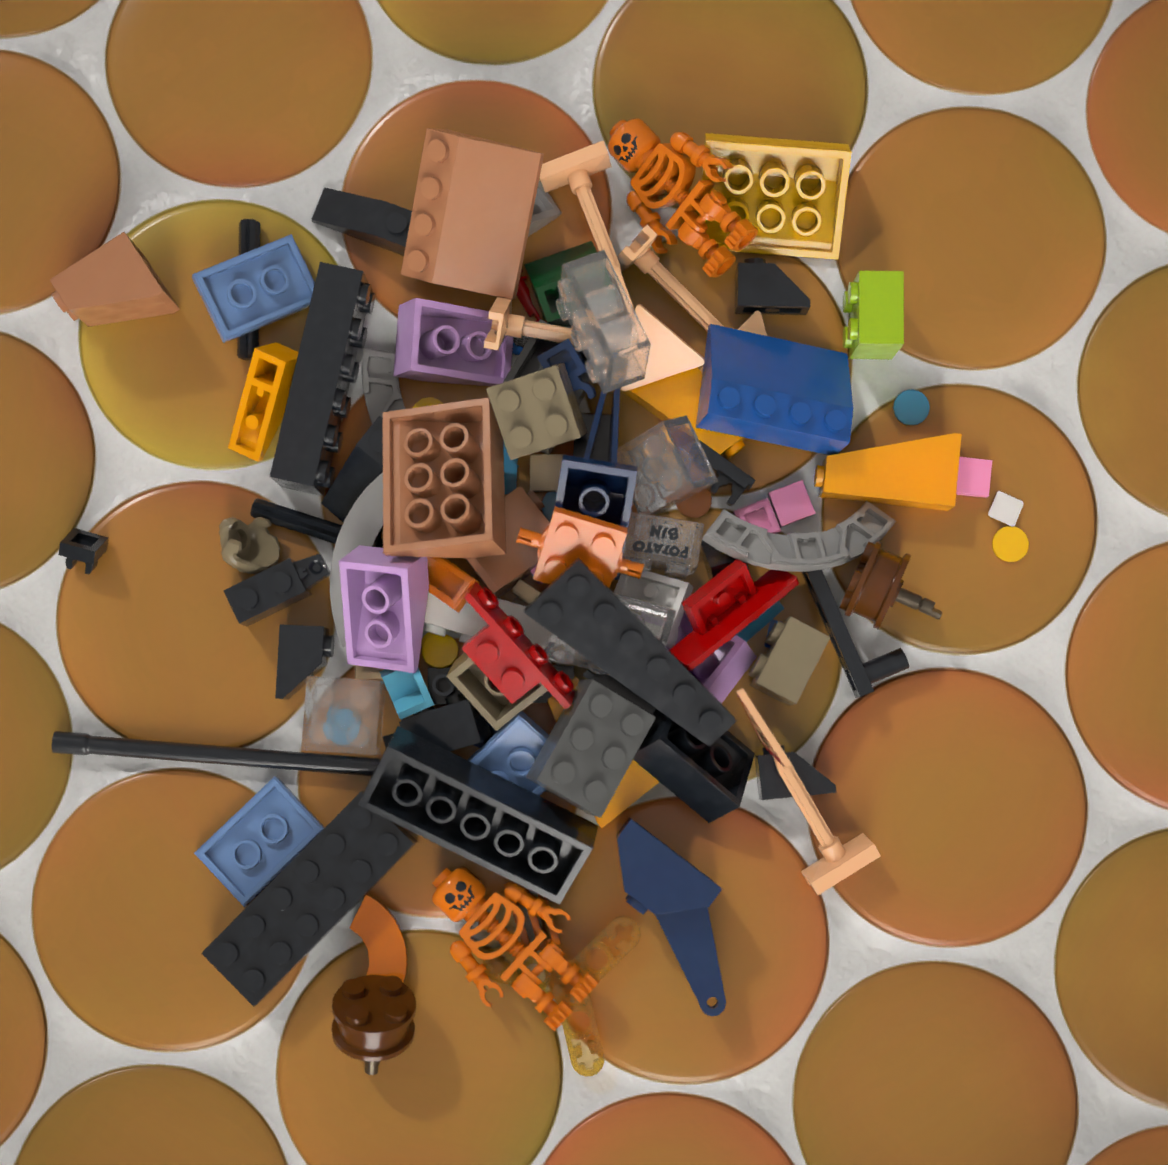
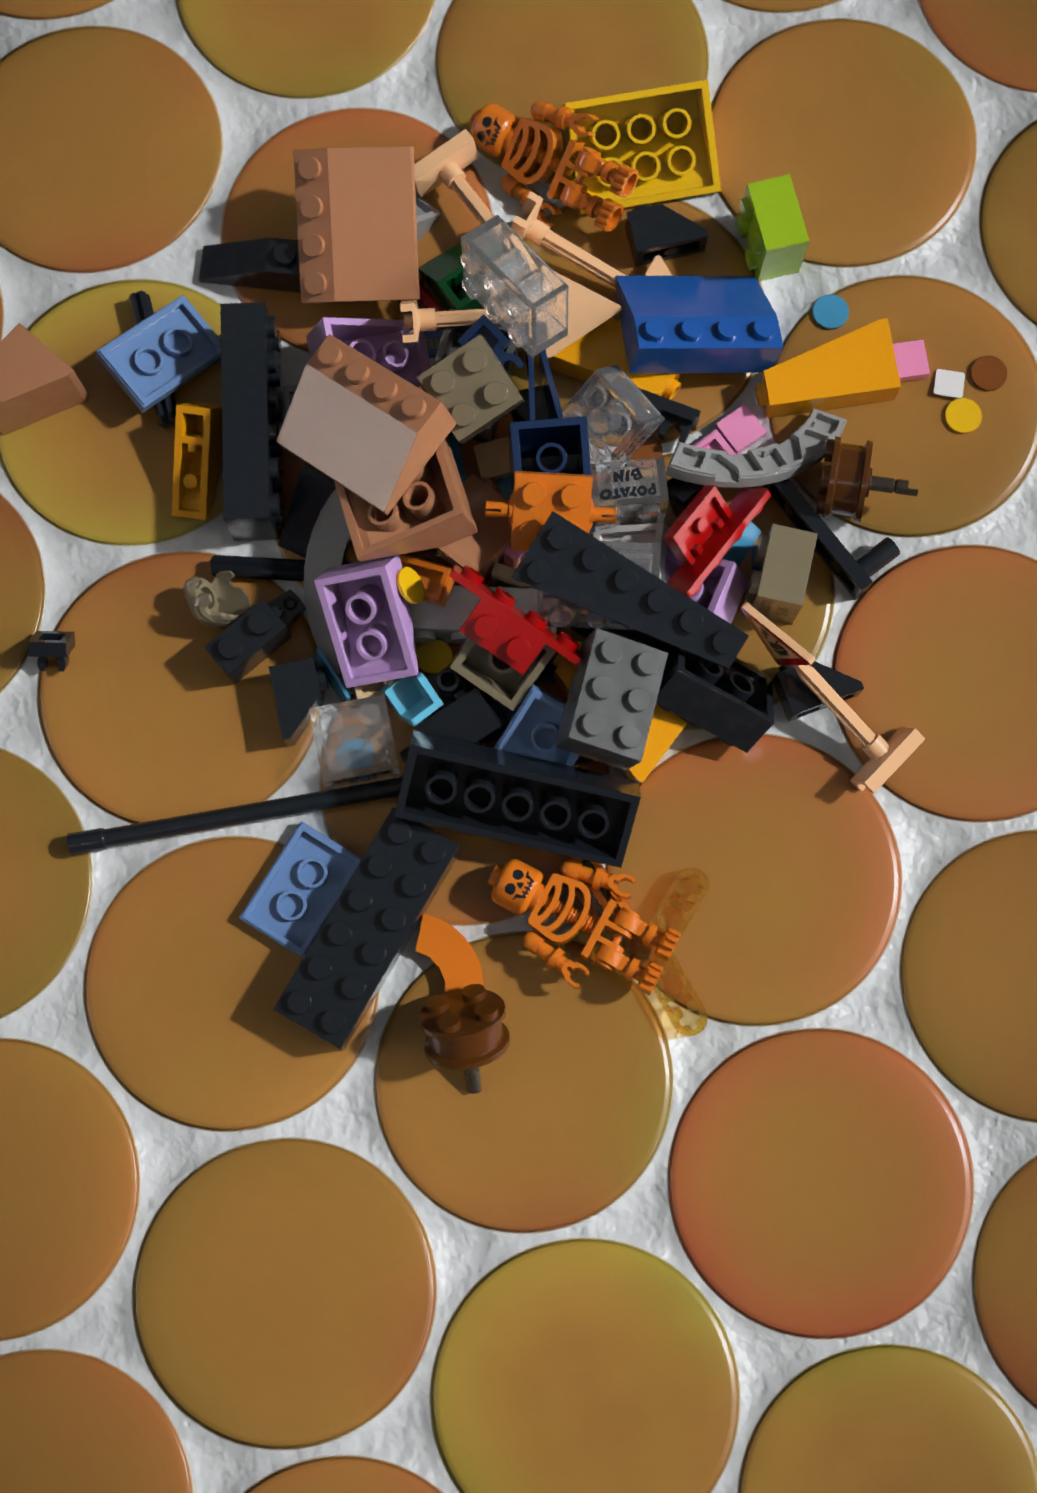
camera: 15 degrees left, 5 degrees down
dark blue slope [616,817,726,1016] -> none
none -> nougat slope [276,334,457,515]
none -> dark azure window [314,648,350,708]
none -> yellow piece [396,567,425,604]
none -> dark orange piece [970,356,1007,391]

